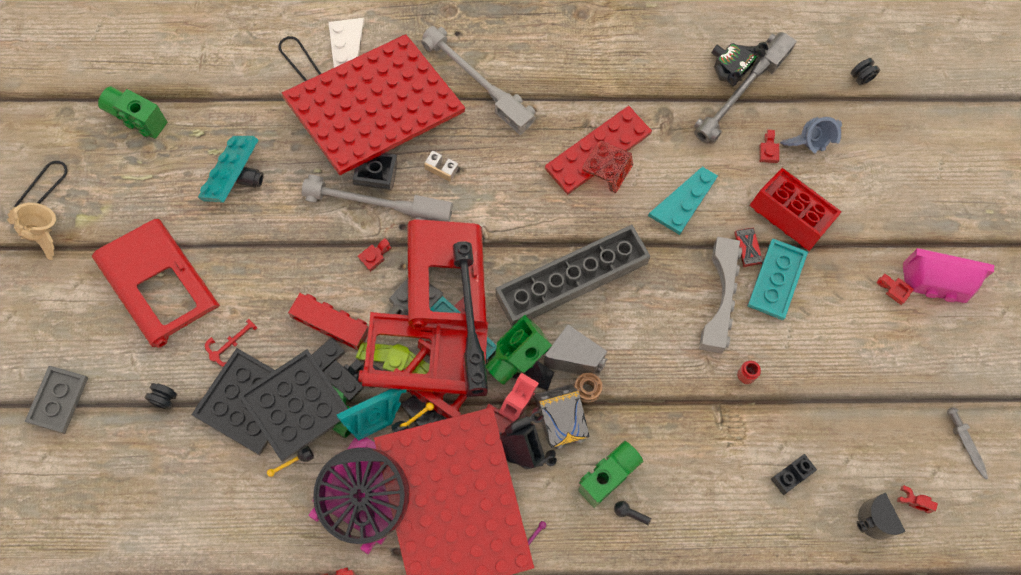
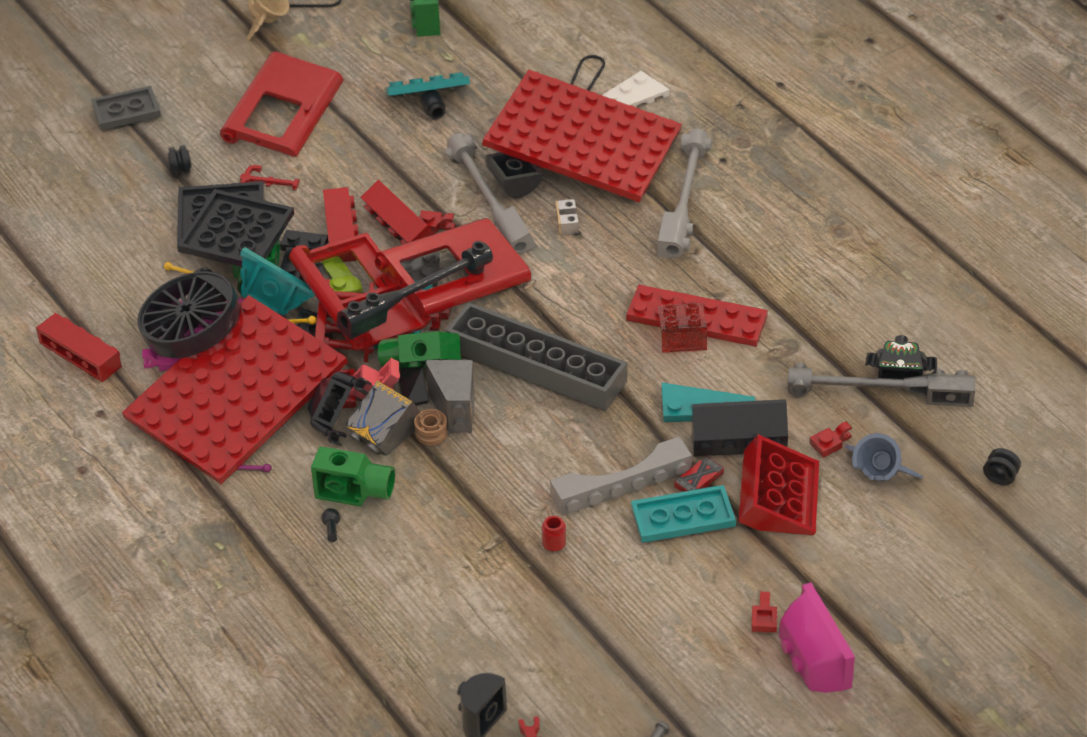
camera: 60 degrees right, 25 degrees down
black slope [771,454,817,495] -> none
none -> red brick [360,179,435,244]
none -> black slope [691,399,788,457]

